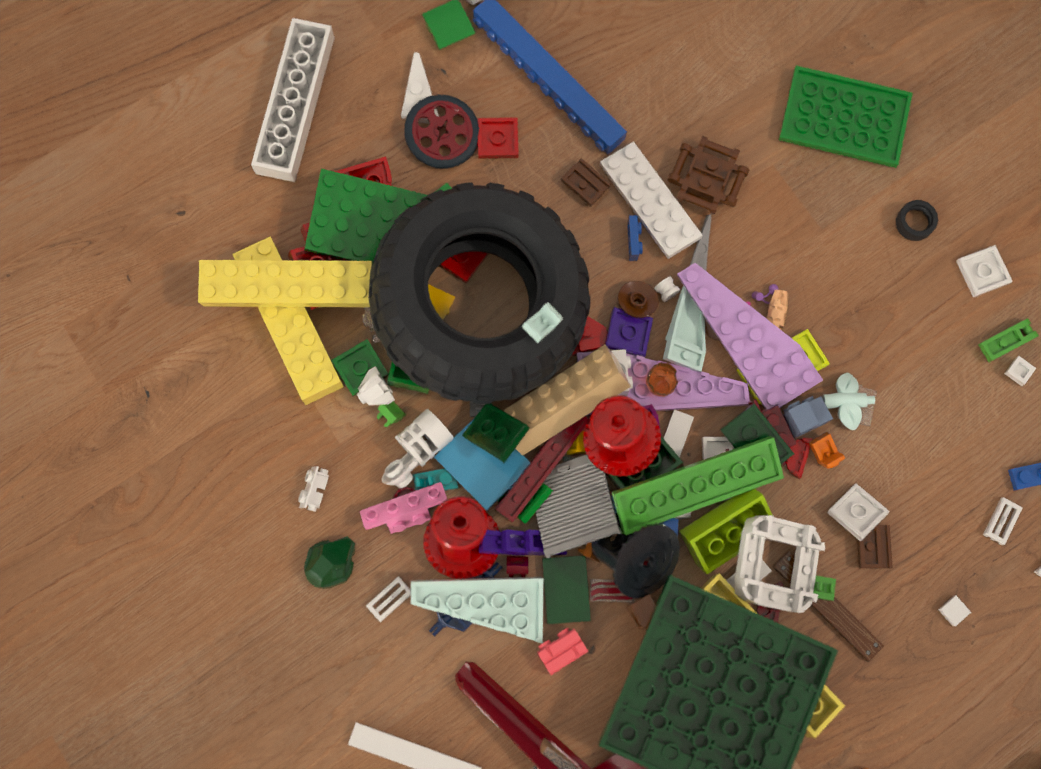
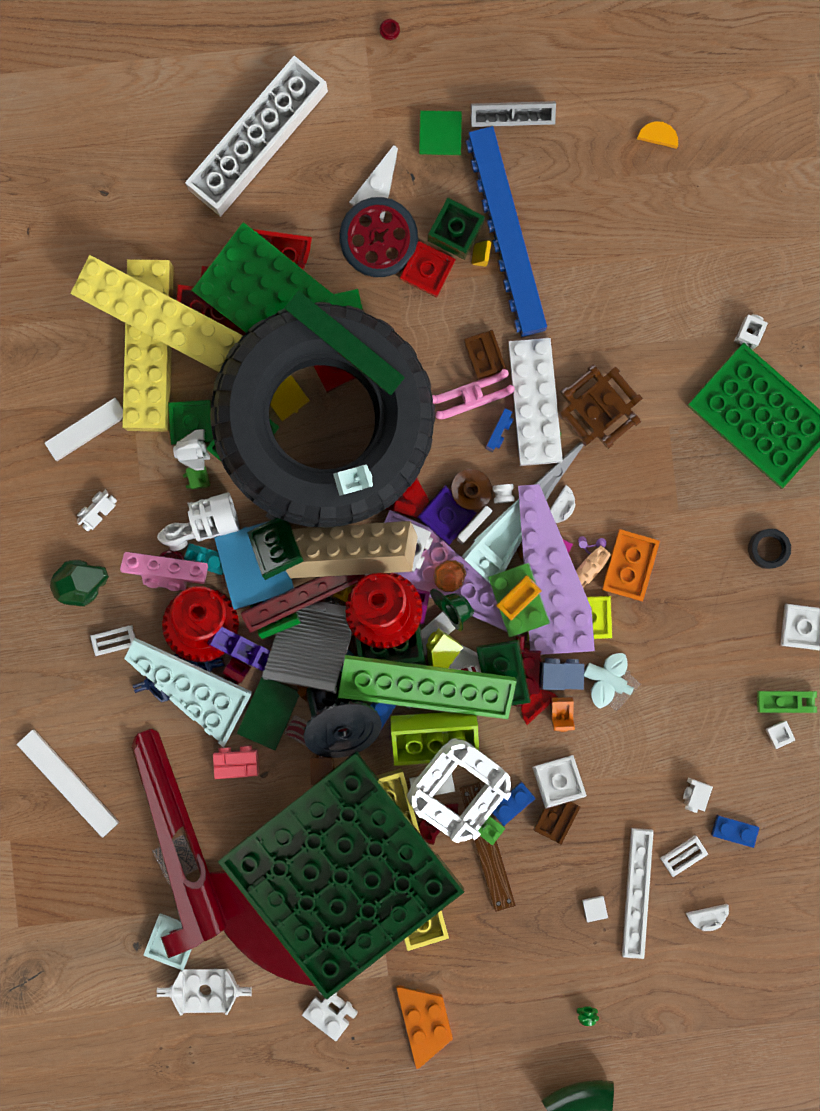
camera: 30 degrees right, 10 degrees up
none -> white tile [45,398,123,461]
none -> dark green tile [284,290,405,396]
none -> neon yellow slope [426,628,463,668]
none -> dark green brick [428,197,485,260]
none -> dark green piece [430,588,474,631]
none -> bright pink piece [432,369,515,420]
none -> white tile [457,506,492,544]
none -> yellow slope [472,240,491,267]
none -> bright green plate [488,563,550,637]
none -> blue plate [492,782,536,826]
none -> light orange tile [496,575,542,621]
none -> white tile [550,485,575,523]
none -> green plate [577,1006,599,1026]
none -> orange plate [601,529,660,602]
none -> white tile [622,828,653,959]
none -> white brick [683,778,713,813]
none -> white brick [734,314,768,350]

